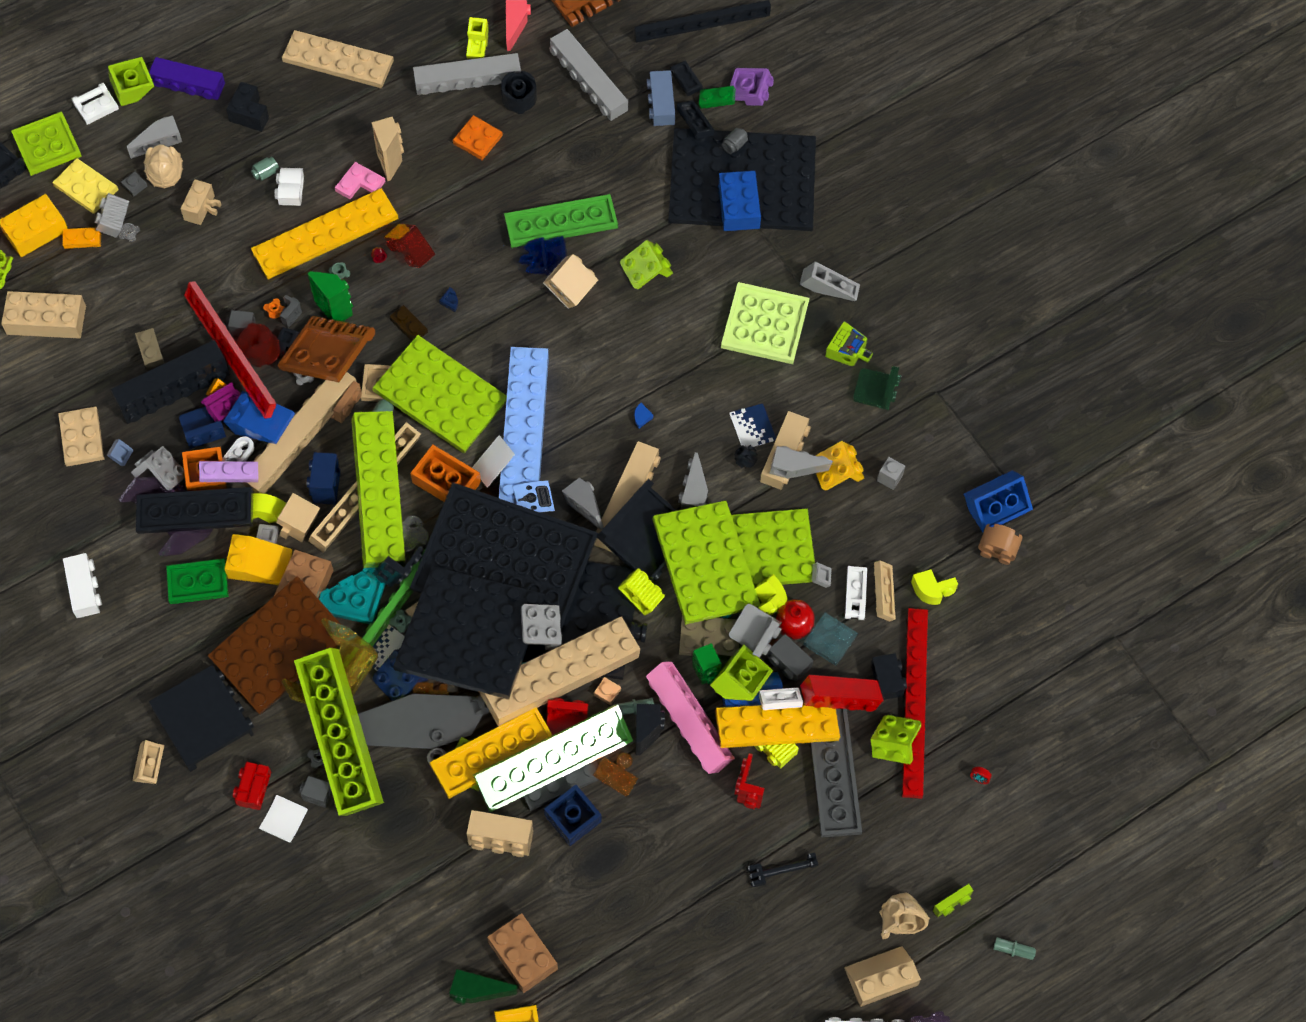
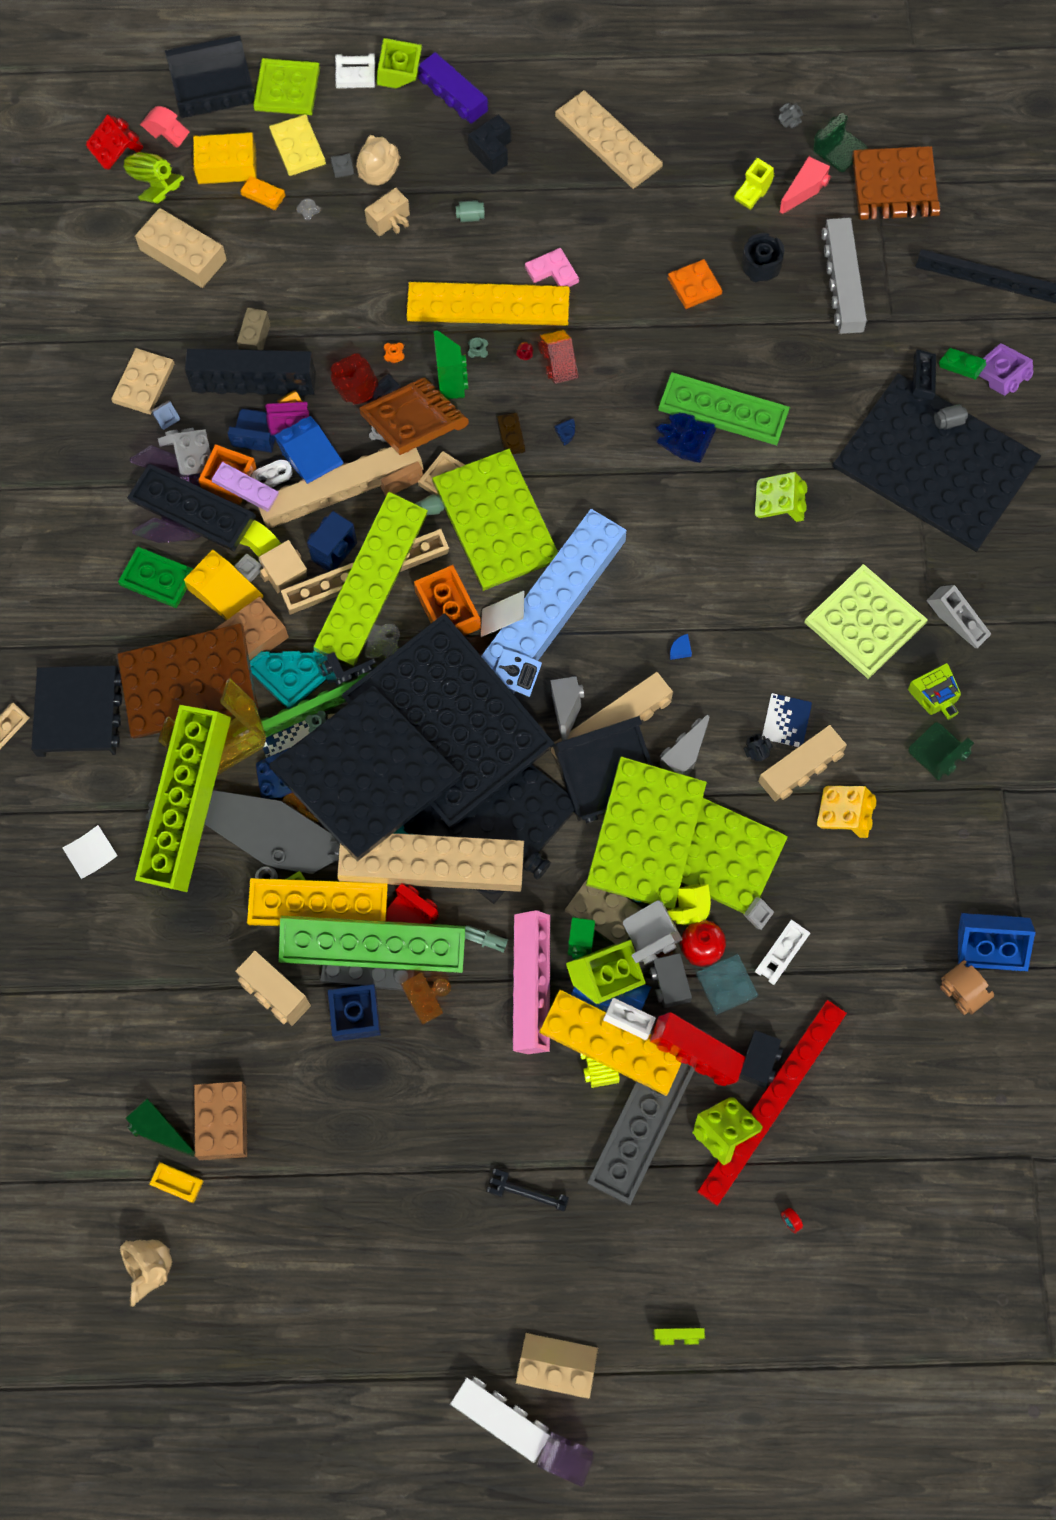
camera: 35 degrees right, 5 degrees up
white brick [63,553,102,618] -> none
light grey brick [94,193,129,238] -> none
light grey slope [127,115,182,159] -> none
red plate [184,282,276,418] -> none
dark grey brick [226,310,256,338] -> none
red brick [233,762,271,810] -> none
white brick [275,168,304,206] -> none
dark grey bracket [280,295,302,328] -> none
dark grey brick [300,776,332,808] -> none
tan slope [372,117,404,181] -> none
light grey brick [413,53,521,95] -> none
light grey bracket [521,604,562,650] -> none
tan piece [543,254,598,309] -> none
light nougat plate [594,677,621,705] -> none
neon yellow brick [618,569,665,616] -> none
black slope [636,704,665,755] -> none
sand blue brick [647,71,675,126] -> none
black plate [670,60,703,96] -> none
blue brick [718,171,761,231] -> none
red bracket [734,753,765,809] -> none
light grey slope [769,446,833,479] -> none
tan plate [874,561,896,622] -> none
light grey brick [877,457,905,490] -> none
tan head [879,893,930,939] -> none
neon yellow brick [911,569,958,605] -> none
sand green axle [993,937,1036,960] -> none

